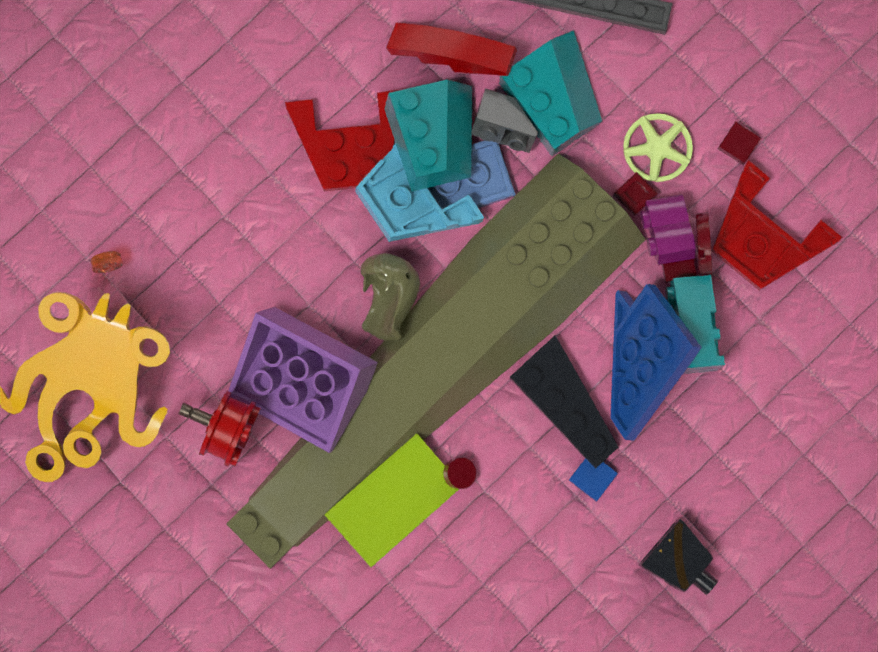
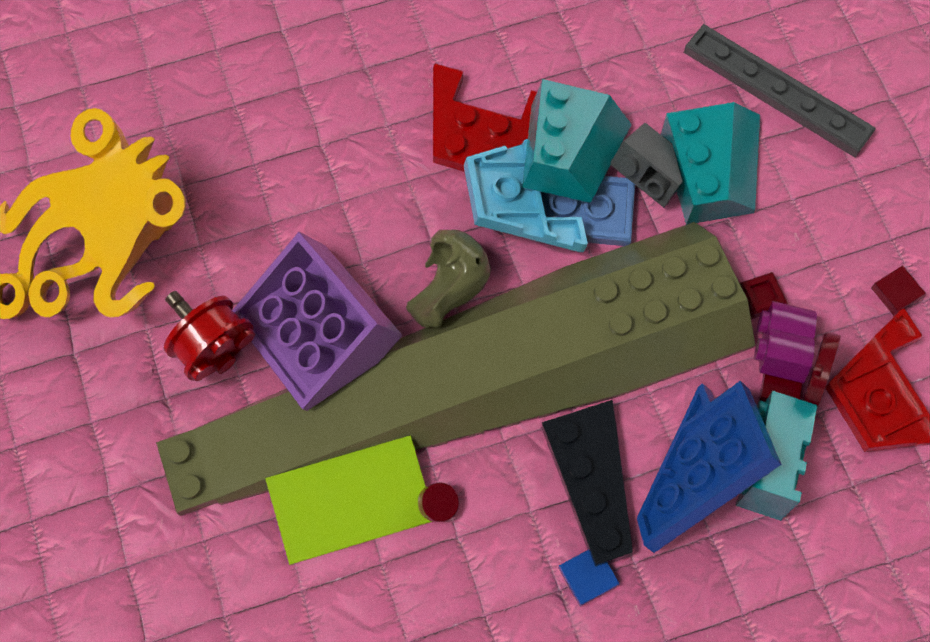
camera: 25 degrees right, 15 degrees down
clear orange tile [90,251,123,273] -> none
red slope [386,22,517,76] -> none
yellowish green wheel [623,114,693,182] -> none

